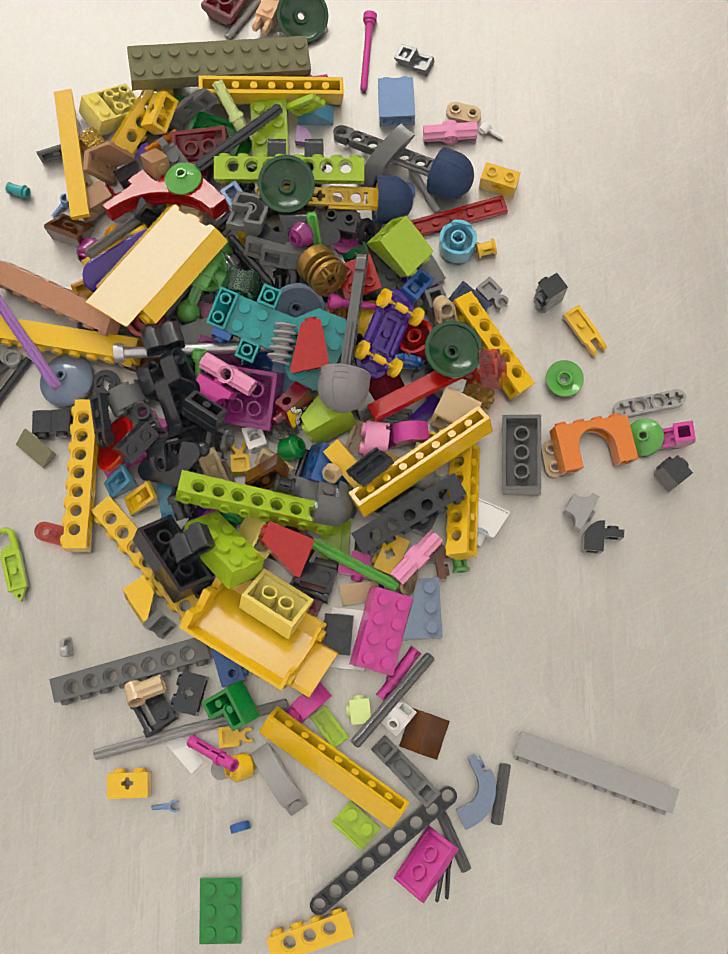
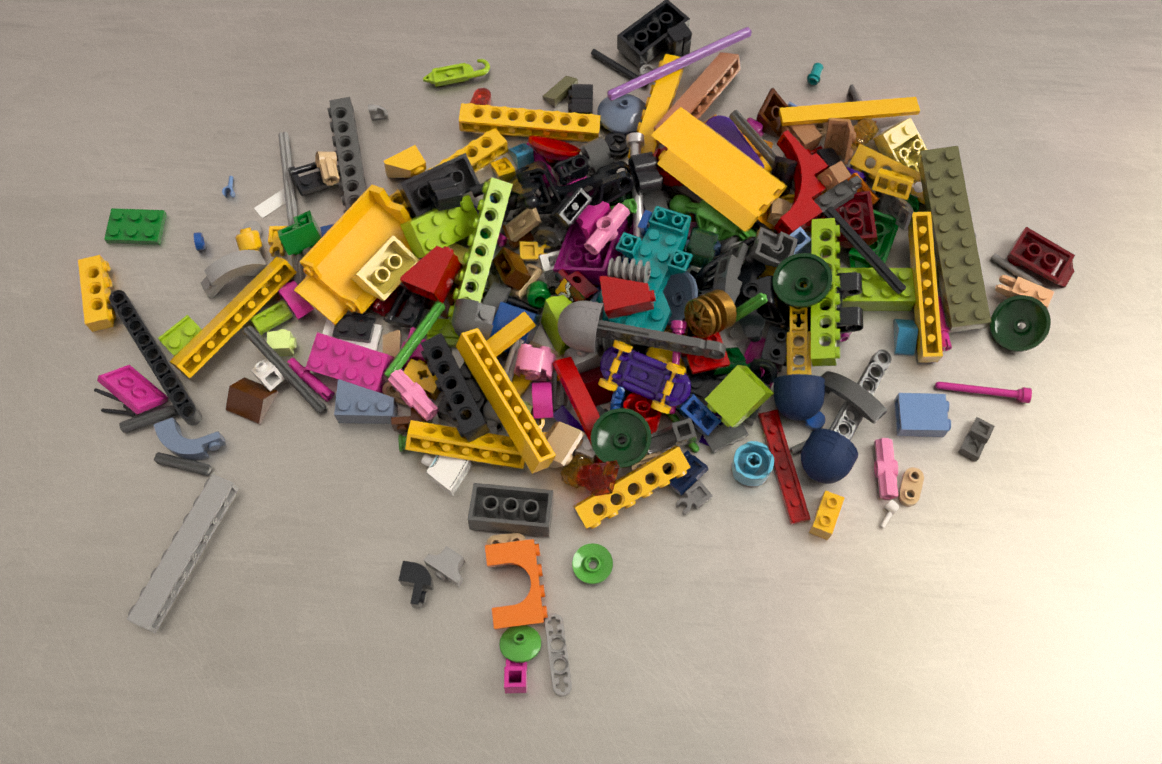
camera: 90 degrees right, 10 degrees down
black hinge [90,393,115,449] -> none
yellow brick [107,767,152,799] -> none
black brick [112,421,160,464] -> none
dark grey slope [143,609,177,639] -> none
bright green dish [165,162,202,195] -> none
black brick [171,670,209,716] -> none
dark pink pin [187,735,239,772] -> none
yellowish green pin [212,79,247,131] -> none
black bush [273,474,296,495] -> none
lime tile [286,93,325,117] -> none
magenta cone [289,221,314,247] -> none
lavender tile [295,125,312,145] -> none
tan tile [322,463,342,483] -> none
black plate [346,447,394,487] -> none
dark grey slope [371,735,442,809] -> none
tan piece [433,295,458,326] -> none
yellow bush [475,238,497,259] -> none
black brick [534,272,568,313] -> none
yellow hinge [562,305,607,357] -> none
black brick [654,455,693,493] -> none

